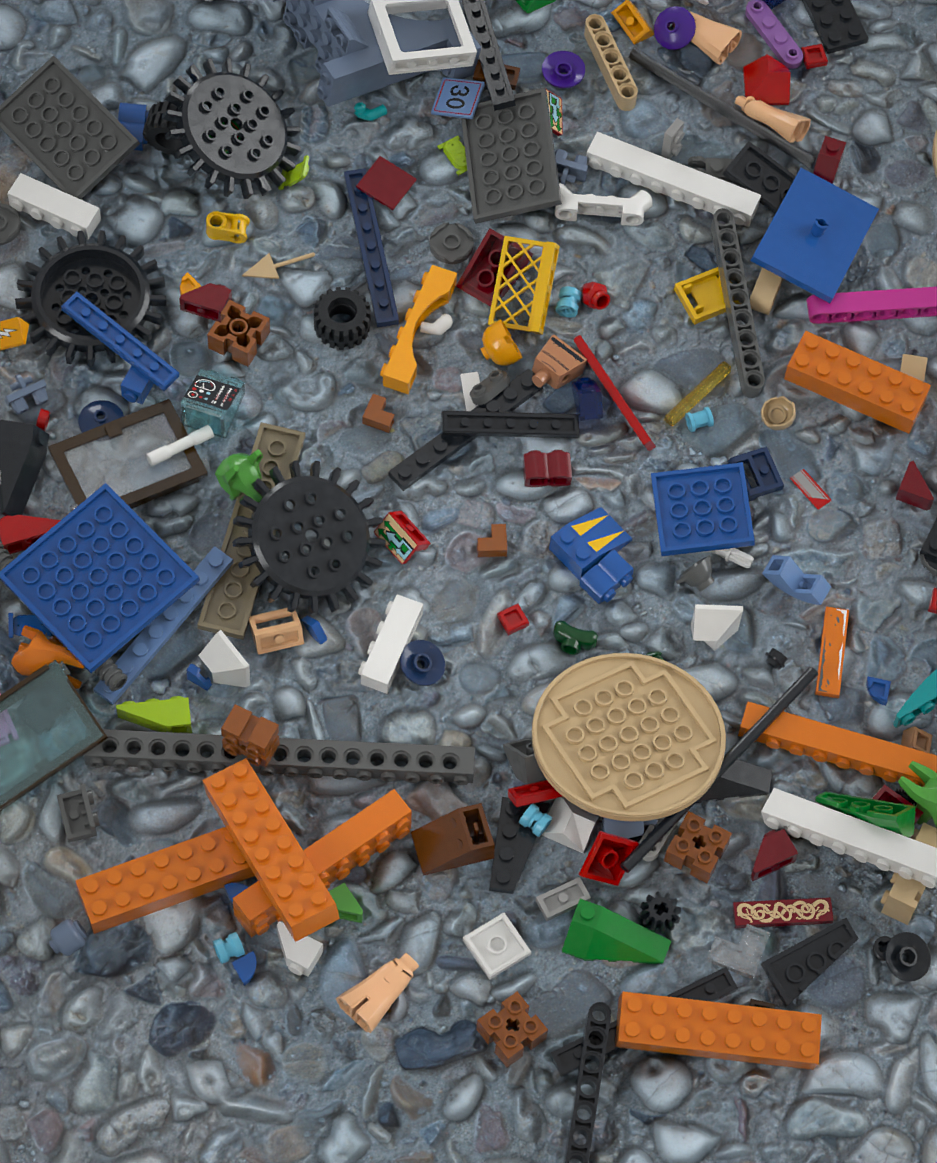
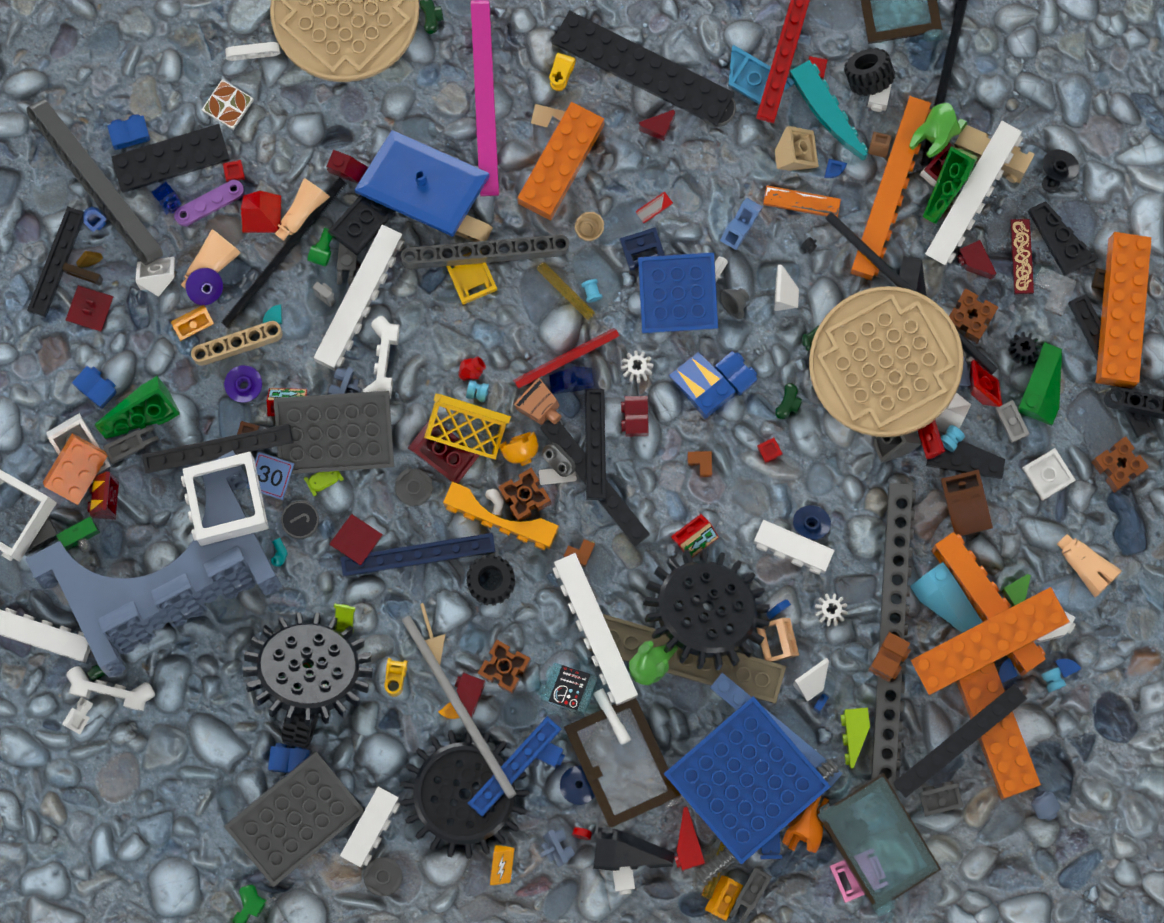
camera: 80 degrees left, 15 degrees up
none -> tile [202,79,254,131]
none -> teal tile [263,304,282,324]
none -> black tile [281,501,320,539]
none -> green pin [307,228,332,267]
none -> light grey piece [402,616,516,799]
none -> dark orange brick [498,467,551,522]
none -> white brick [552,553,638,706]
none -> white gear [621,351,653,383]
none -> tan slope [775,126,819,171]
none -> white gear [815,593,848,626]
none -> black plate [893,684,1027,798]
none -> medium azure wedge [910,562,982,633]

